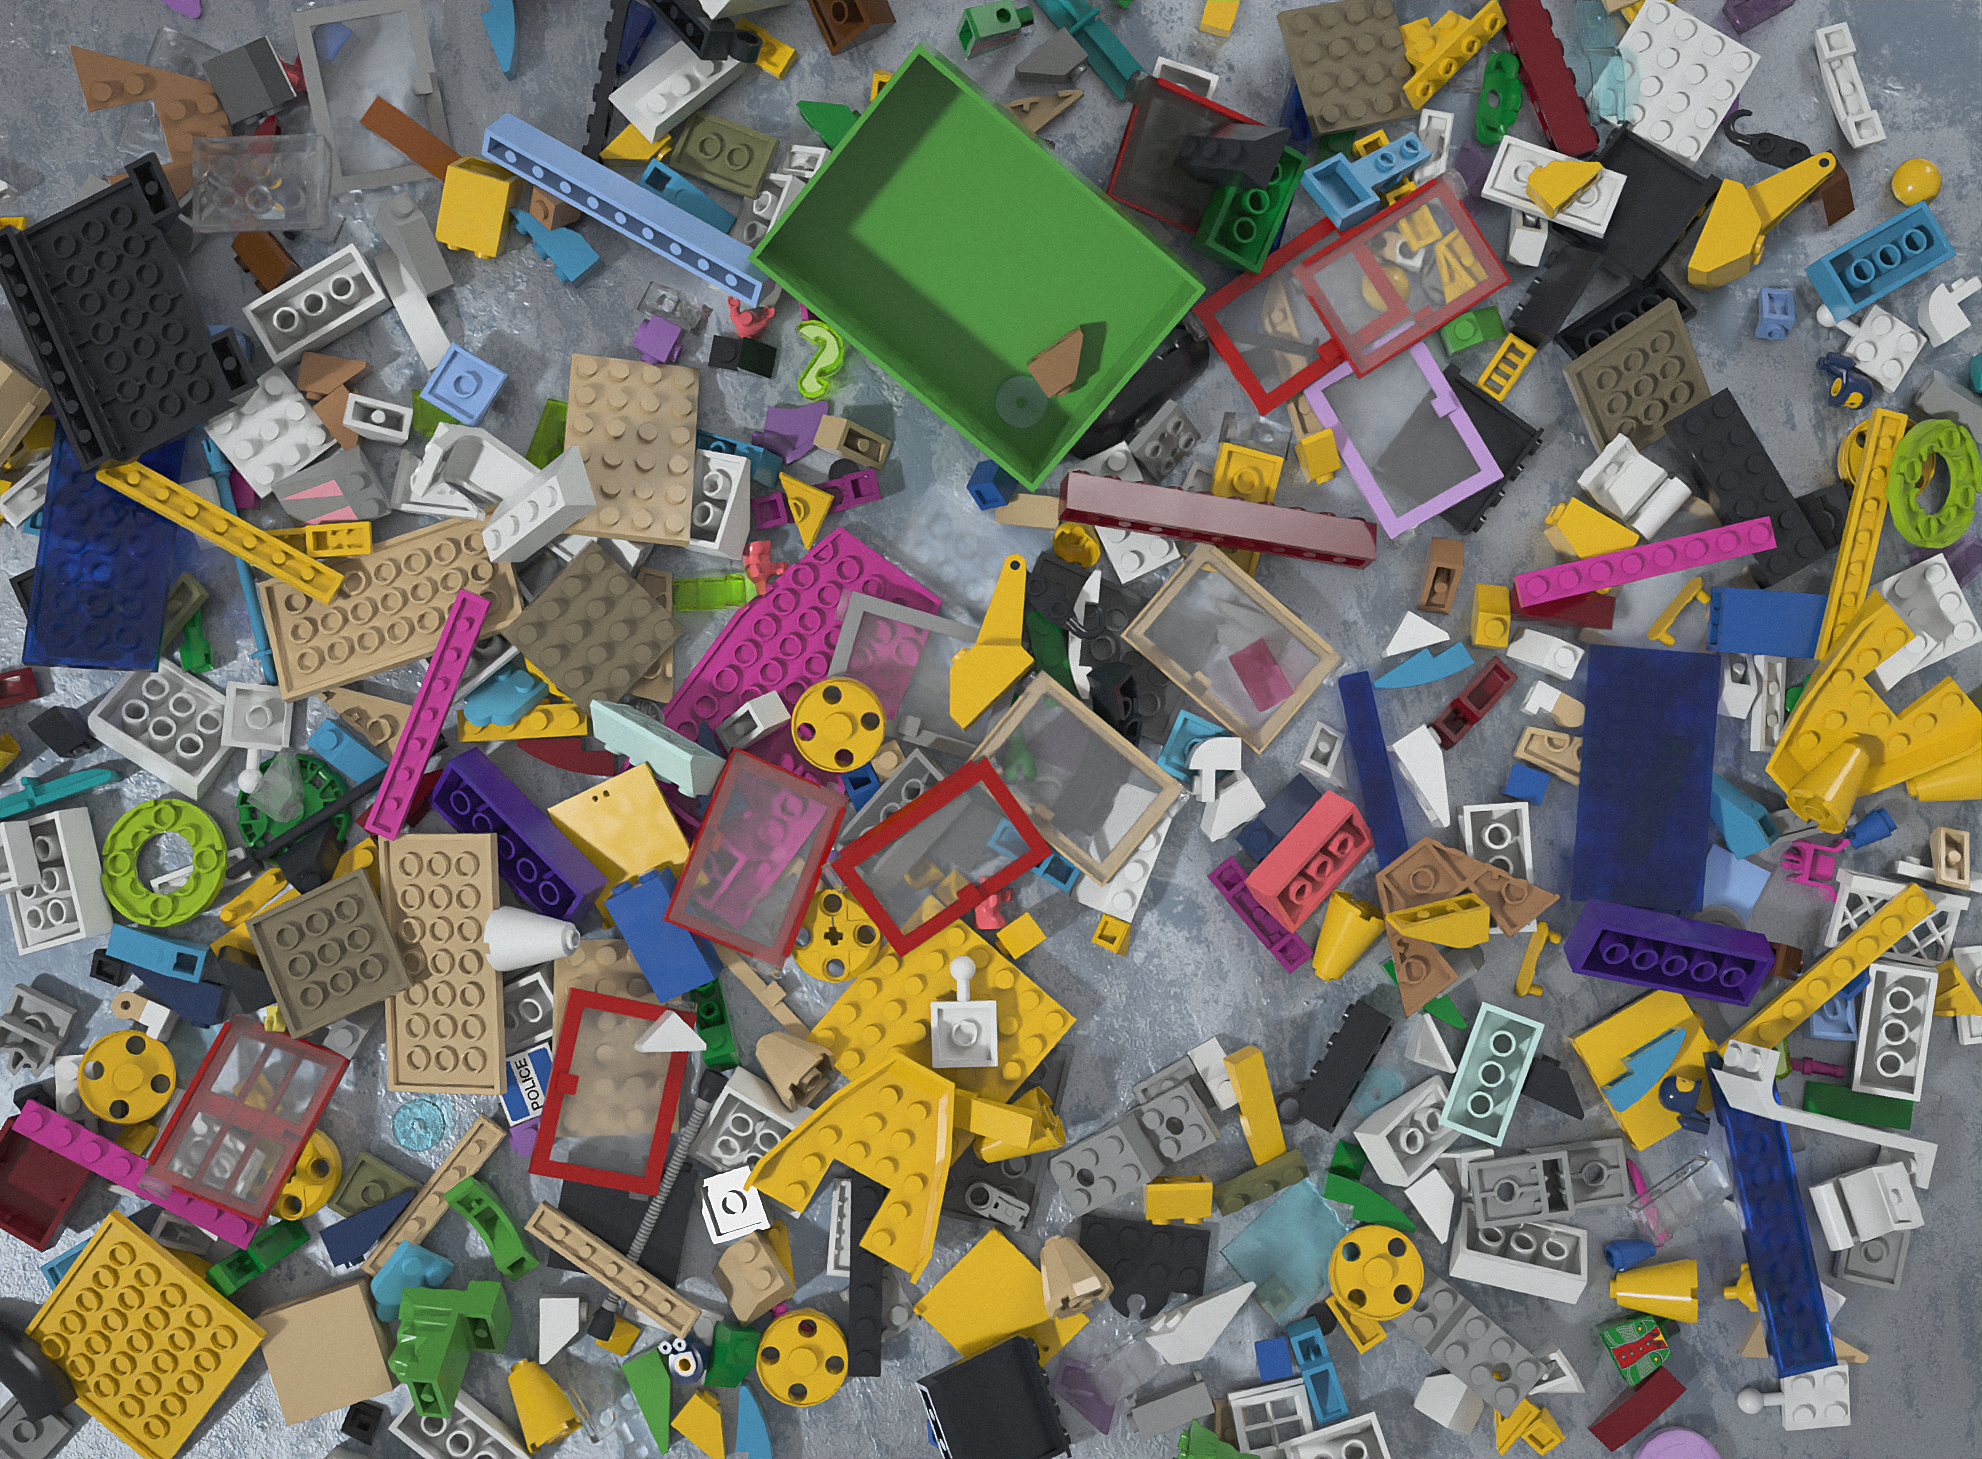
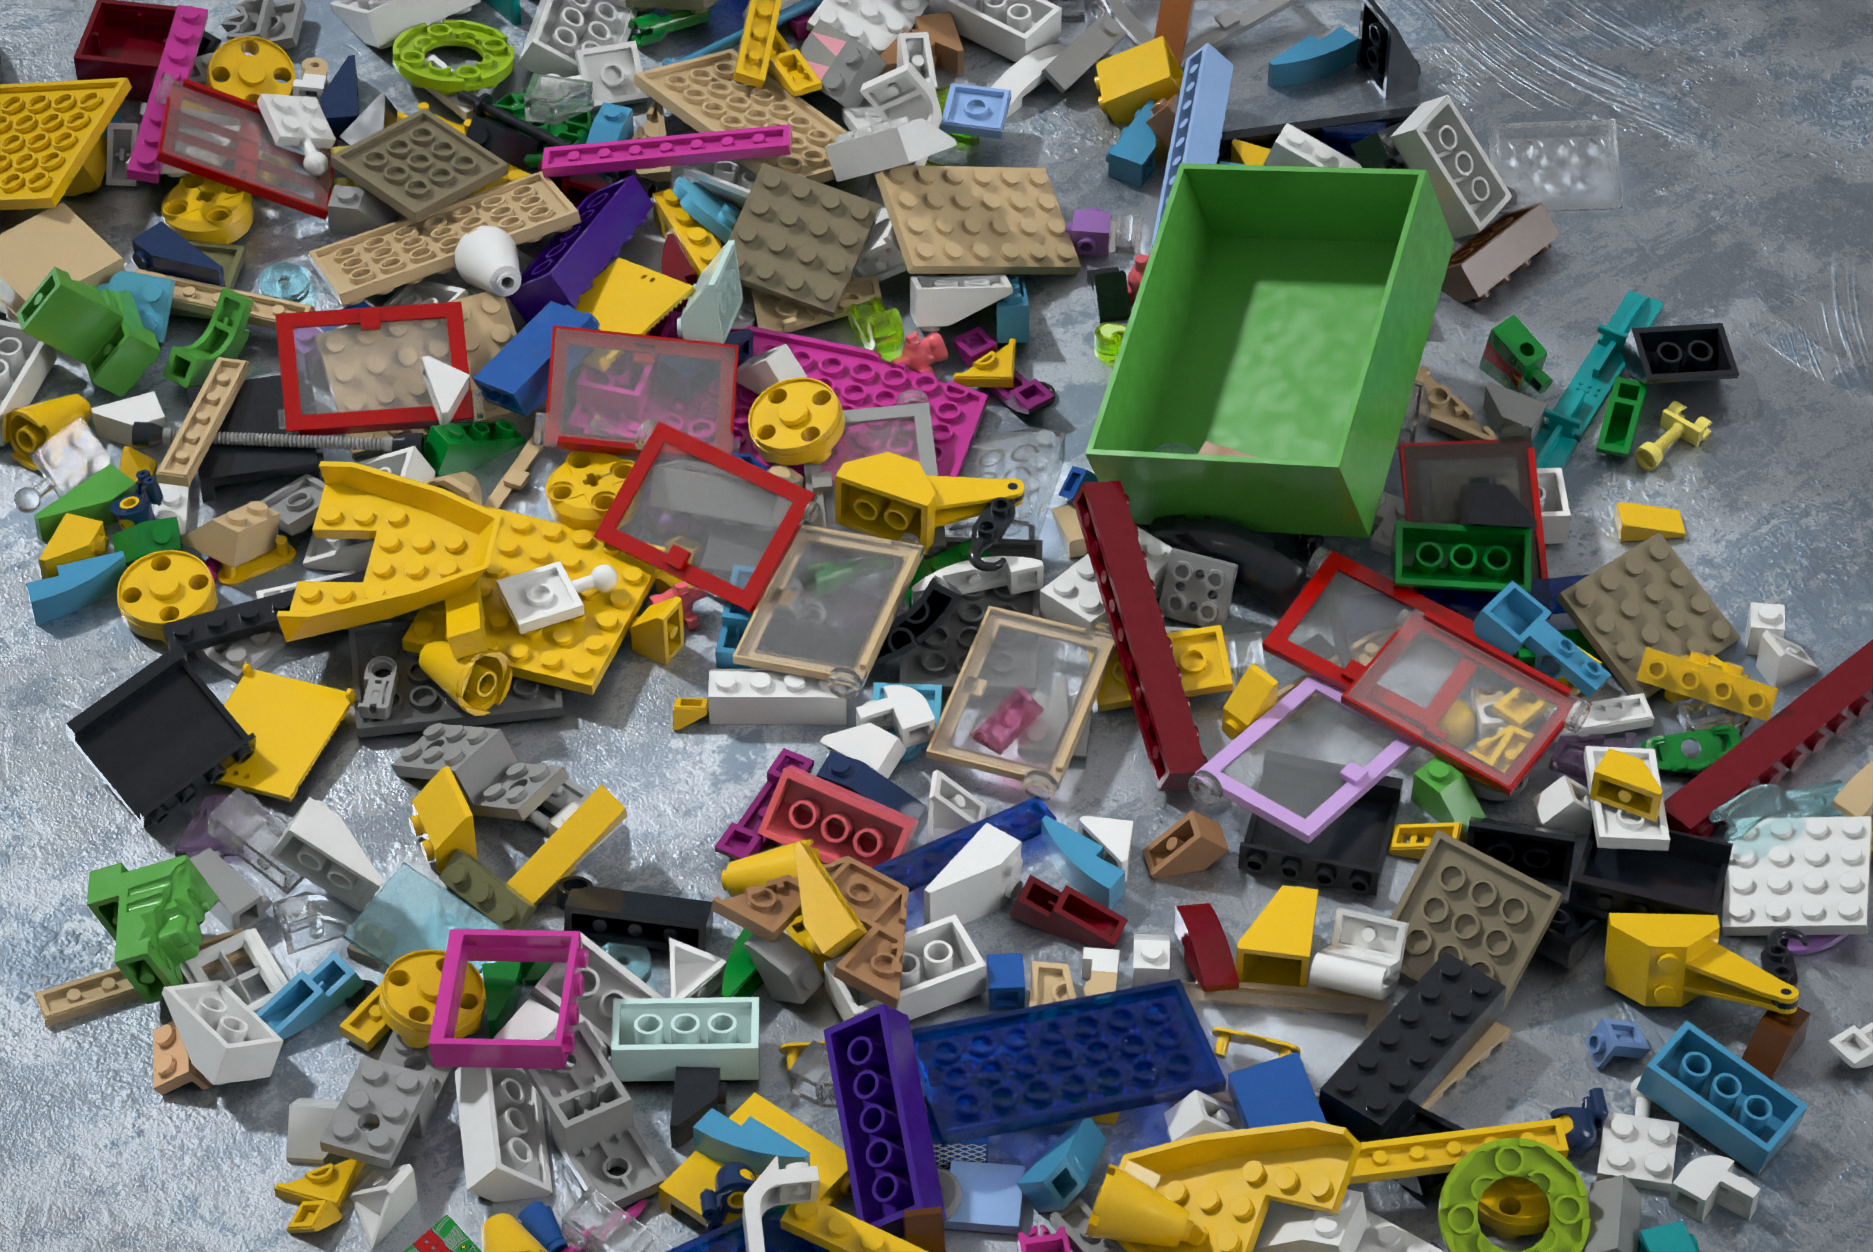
camera: 75 degrees right, 40 degrees down
black slope [90,949,130,987] -> none
dark azure slope [106,923,211,983] -> none
green slope [205,1219,311,1298] -> none
medium lavender arm [751,400,829,466] -> none
tan slope [813,414,892,471] -> none
tan cone [1040,1235,1114,1320] -> none
yellow hair [1052,521,1101,569] -> none
black plate [1078,1214,1211,1320] -> none
blue panel [1254,1331,1293,1382] -> none
yellow slope [1468,583,1511,650] -> none
dark pink plate [1513,516,1777,608] -> none
yellow hair [1891,158,1942,207] -> none
none -> white plate [257,94,336,176]
none -> dark pink window [429,929,589,1069]

